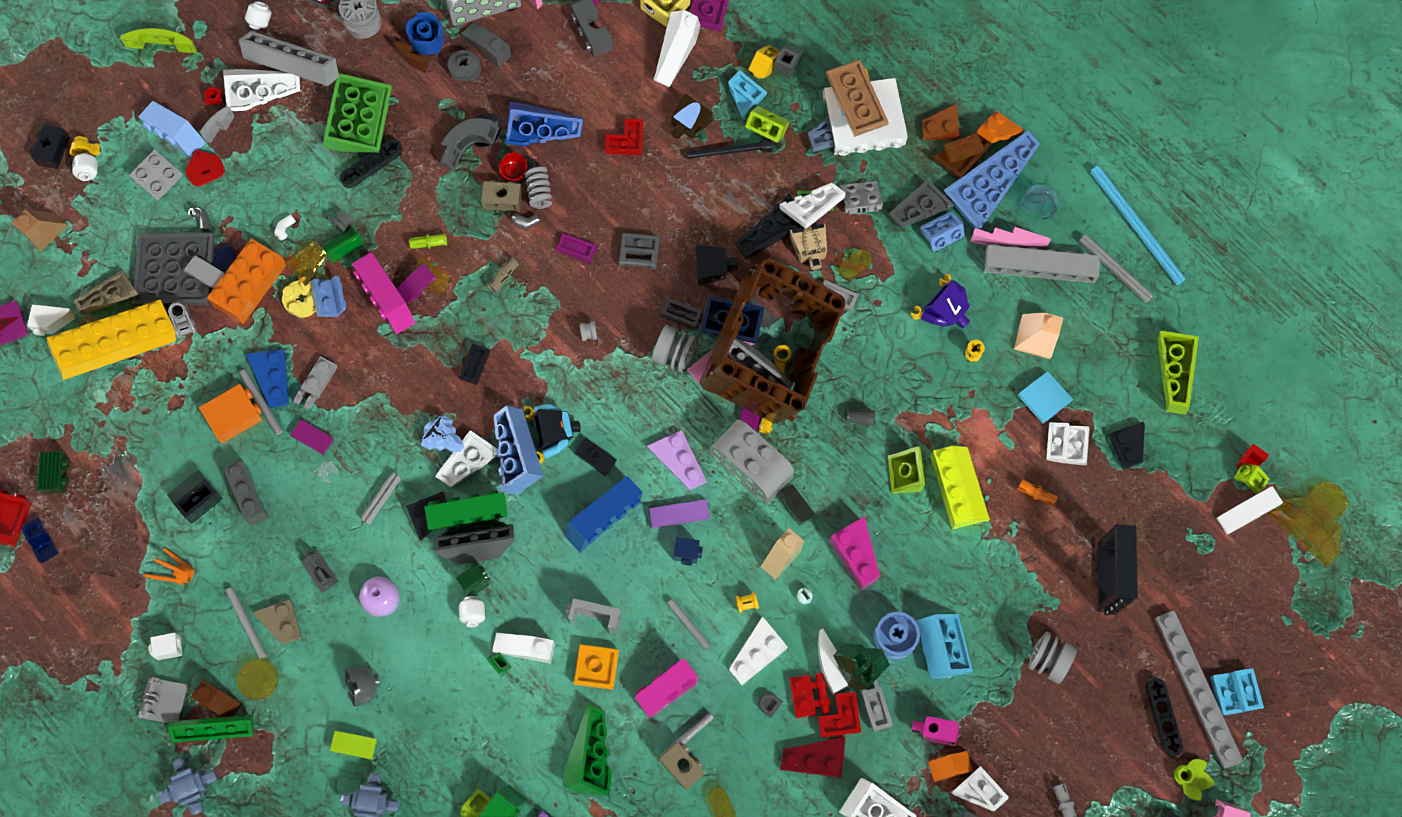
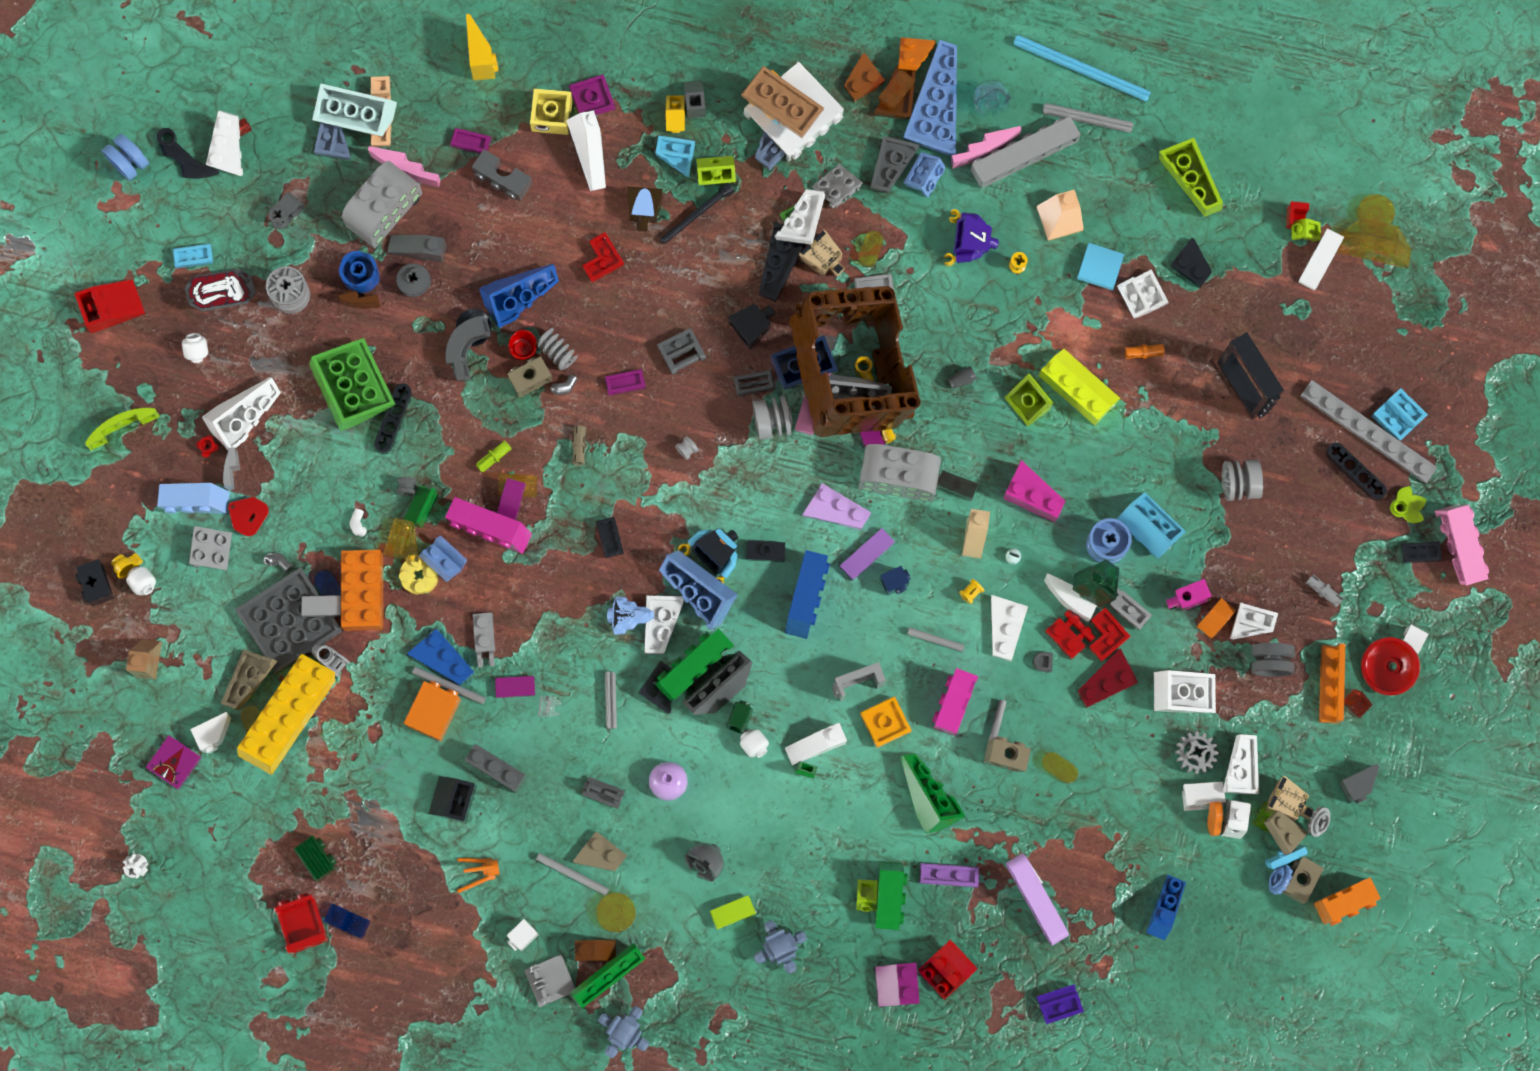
camera: 35 degrees left, 5 degrees up
light grey brick [239,31,339,86] -> none

